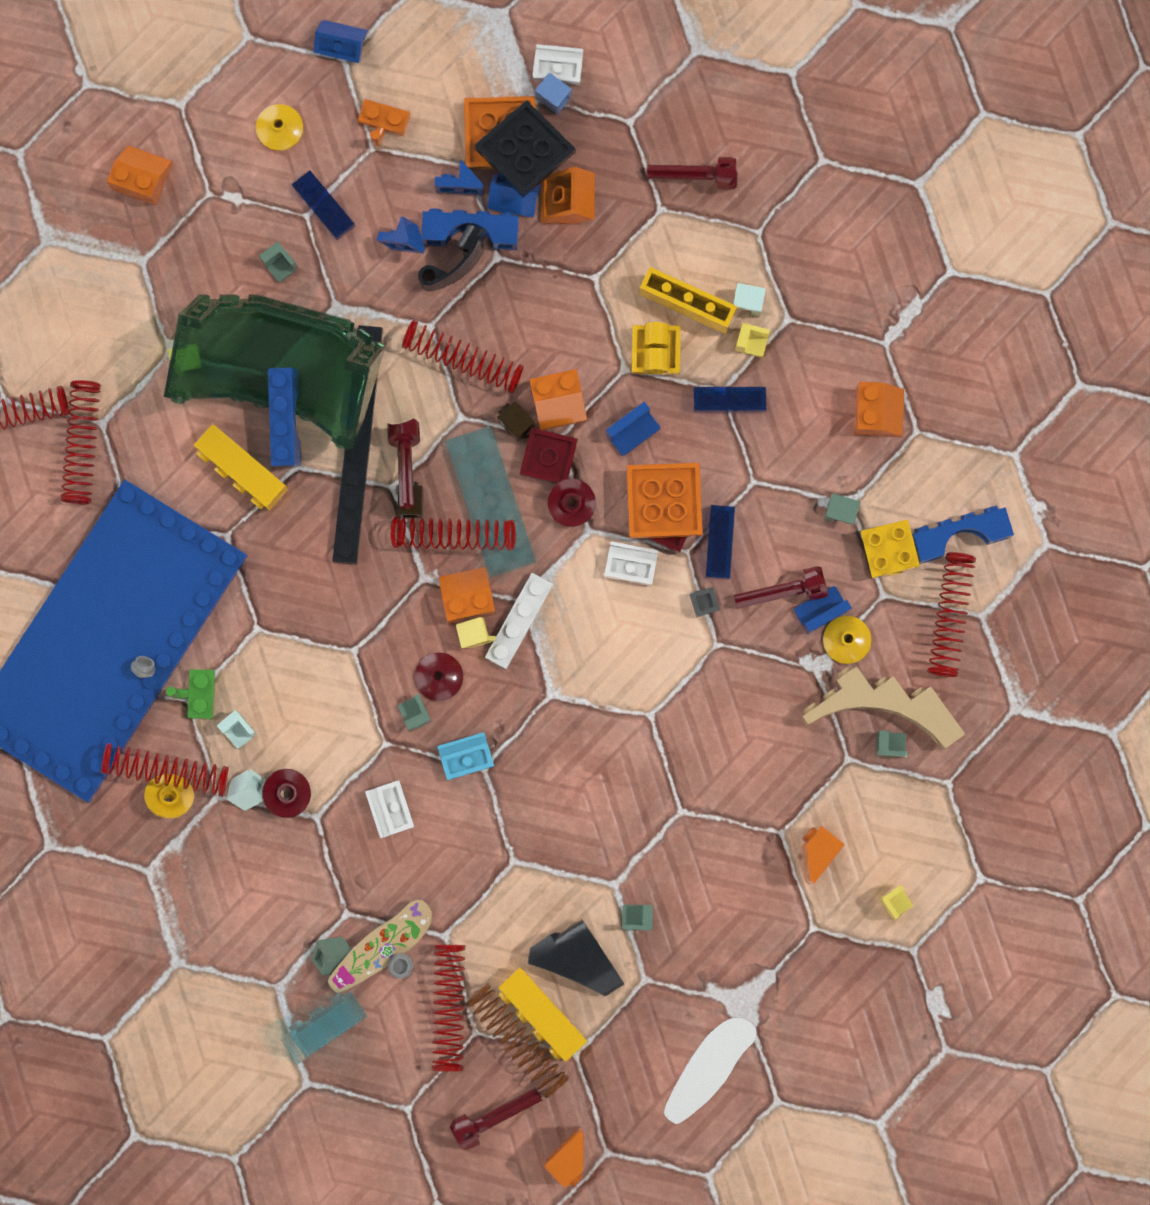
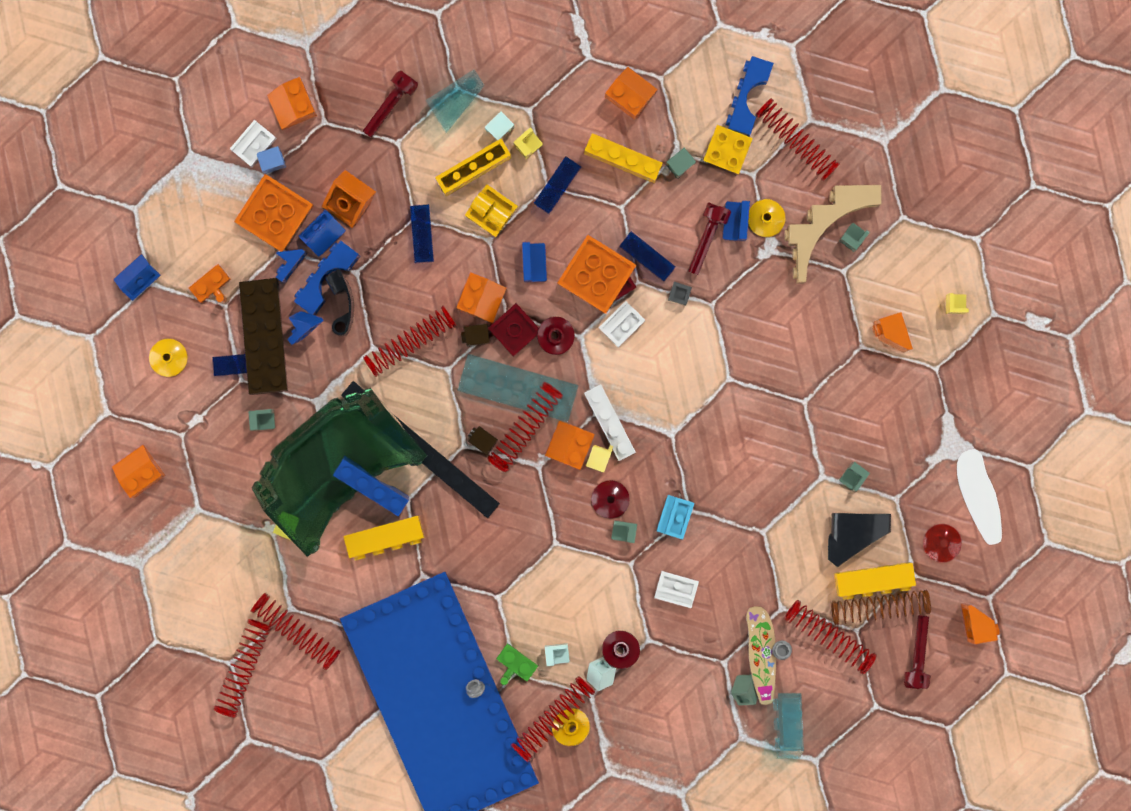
camera: 55 degrees left, 5 degrees up
dark red piece [387,418,420,509] -> none
black plate [474,100,576,198] -> none
none -> dark brown plate [239,278,288,395]
none -> orange slope [267,77,317,130]
none -> clear blue plate [410,204,434,264]
none -> clear light blue wedge [425,69,485,133]
none -> yellow brick [584,133,663,183]
none -> clear red dish [923,524,962,562]

